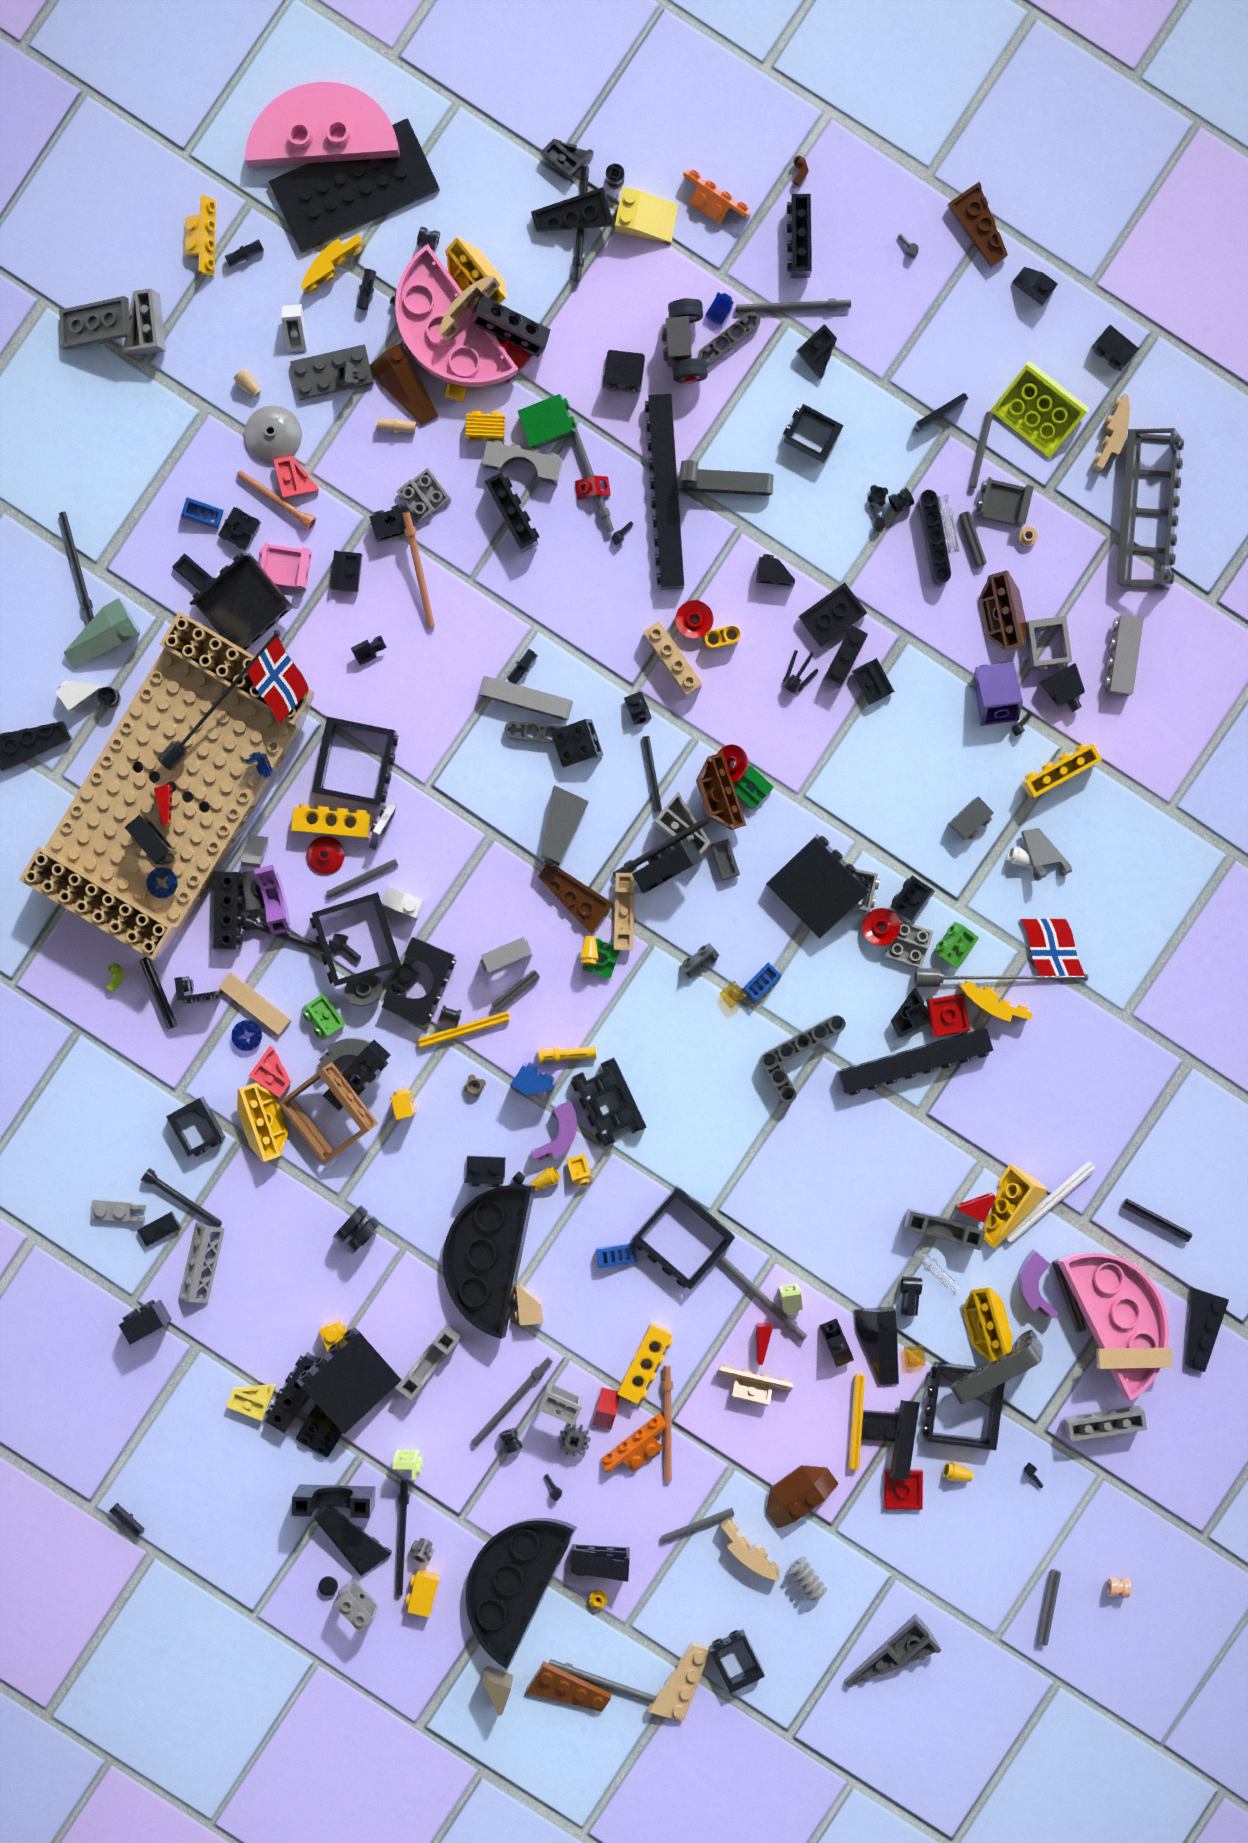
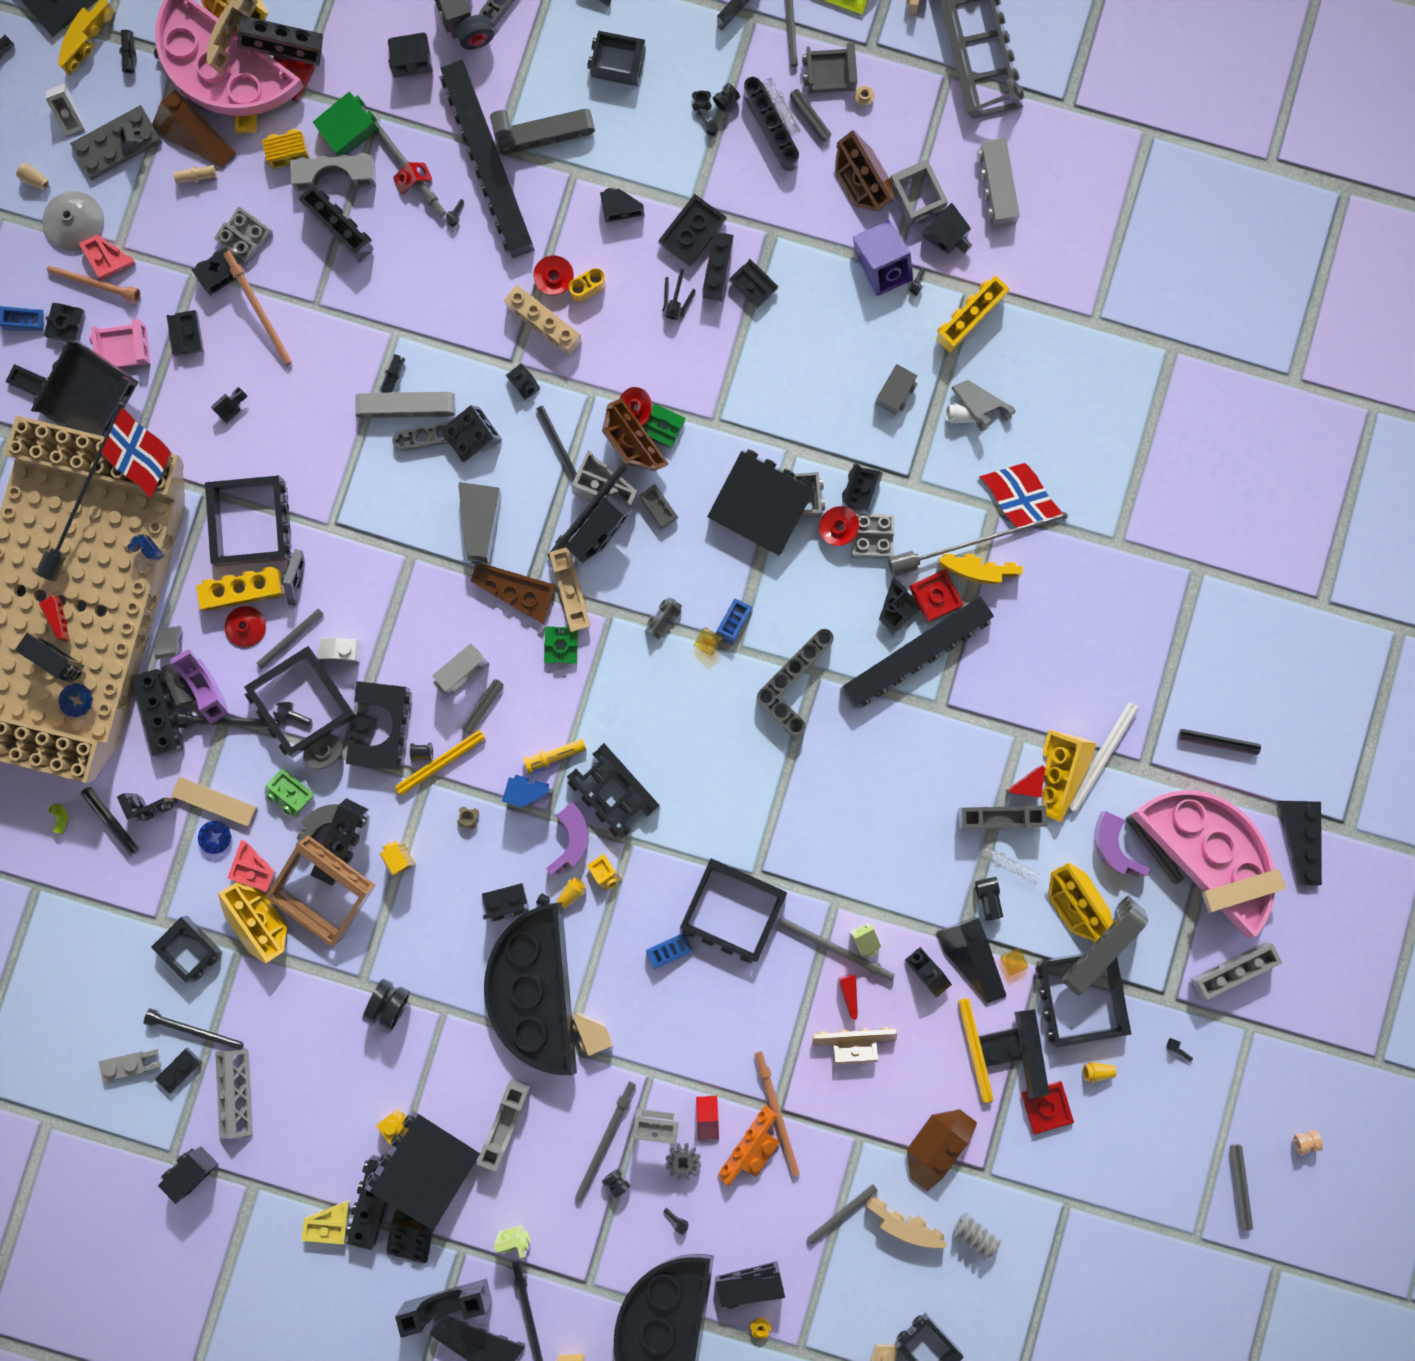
camera: 20 degrees left, 5 degrees down
dark grey gear [410,1538,435,1563] -> none
yellow cone [579,936,599,965] -> none
yellow brick [617,1322,673,1404] -> none
dark grey wedge [845,1613,942,1687] -> none
bright green bracket [933,921,979,969] -> none

